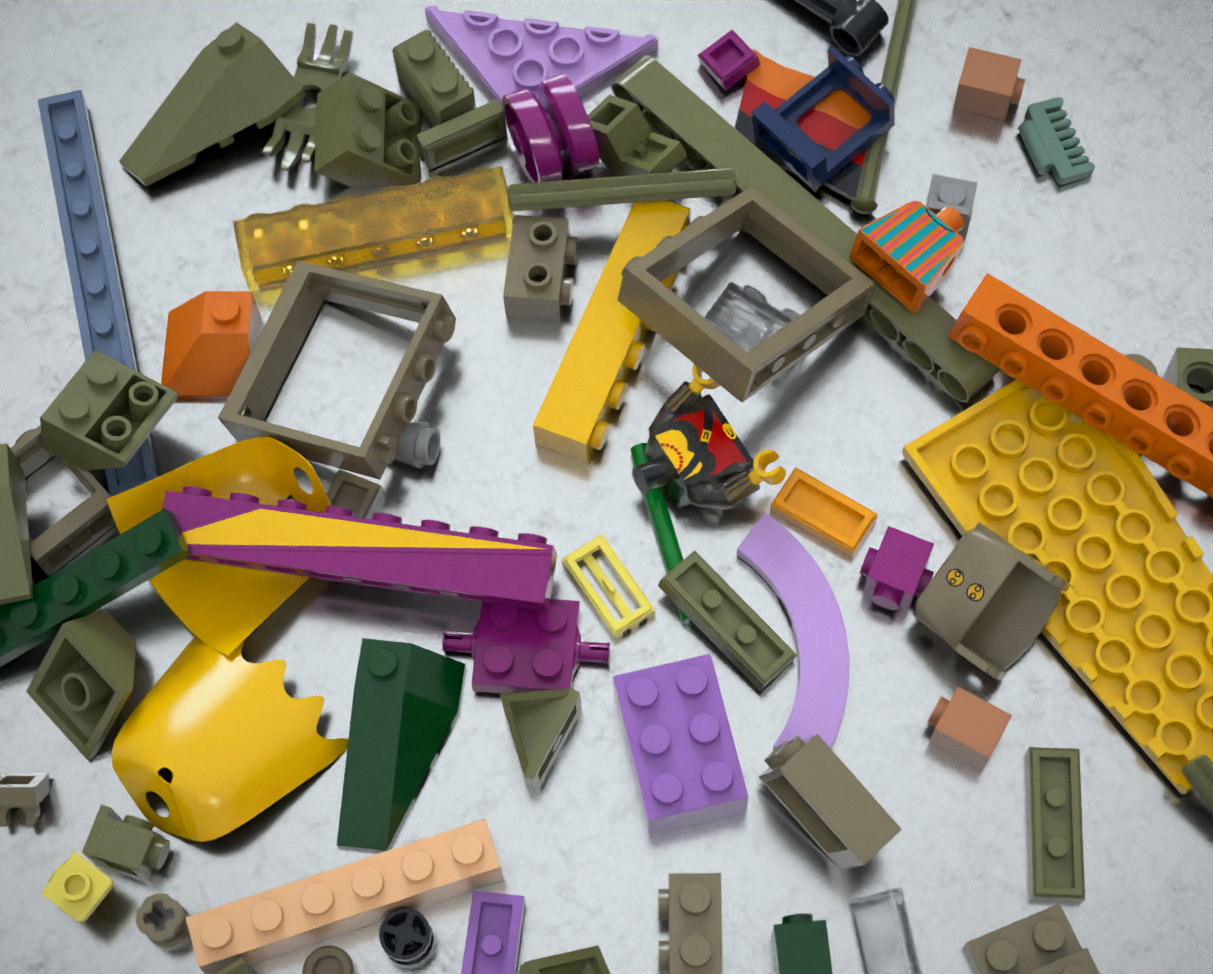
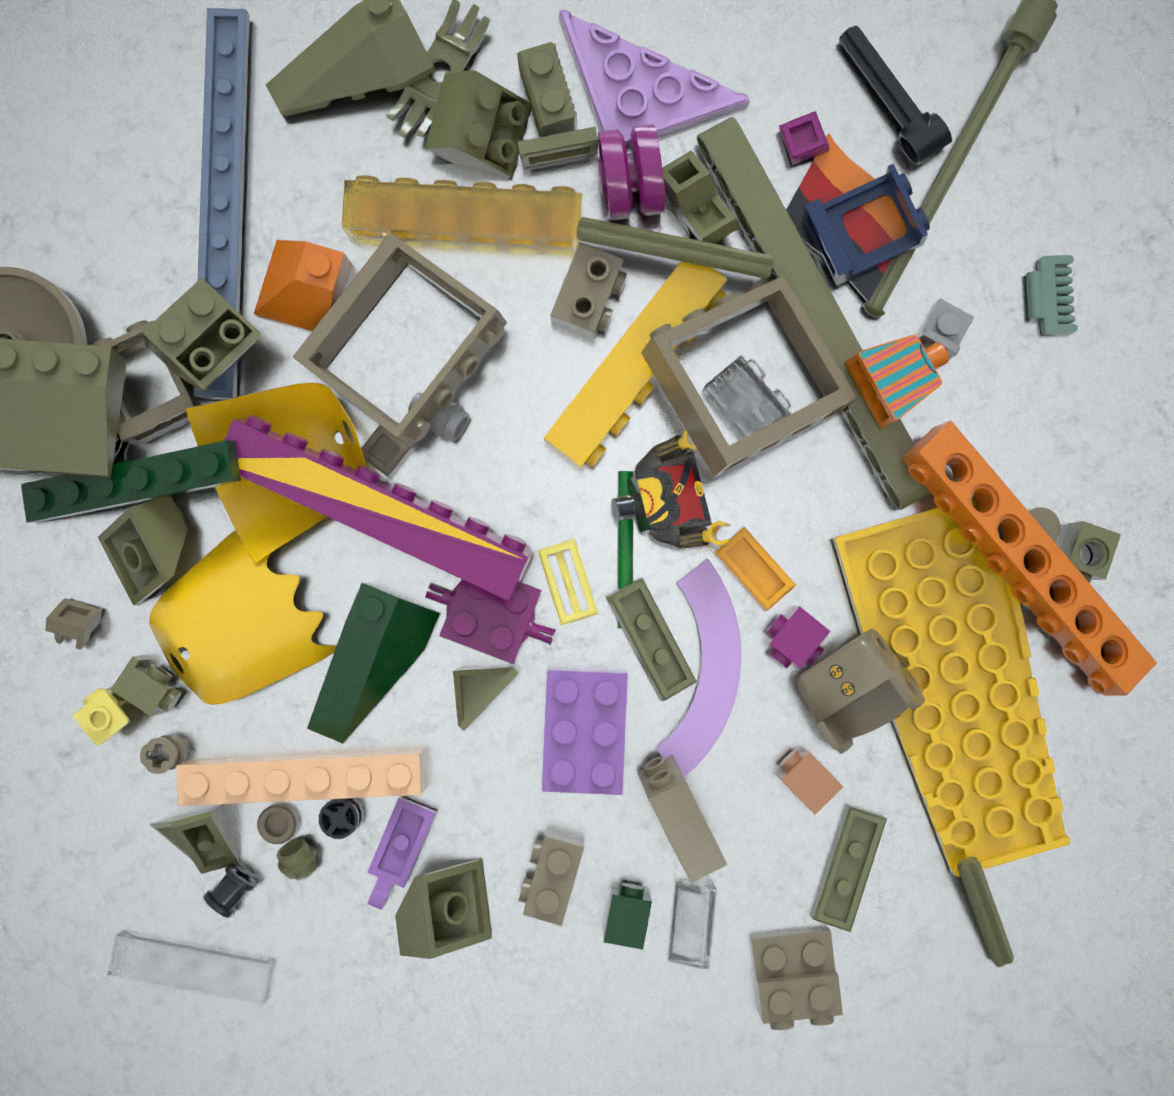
camera: 15 degrees right, 20 degrees up
nougat brick [953,47,1026,120] -> none

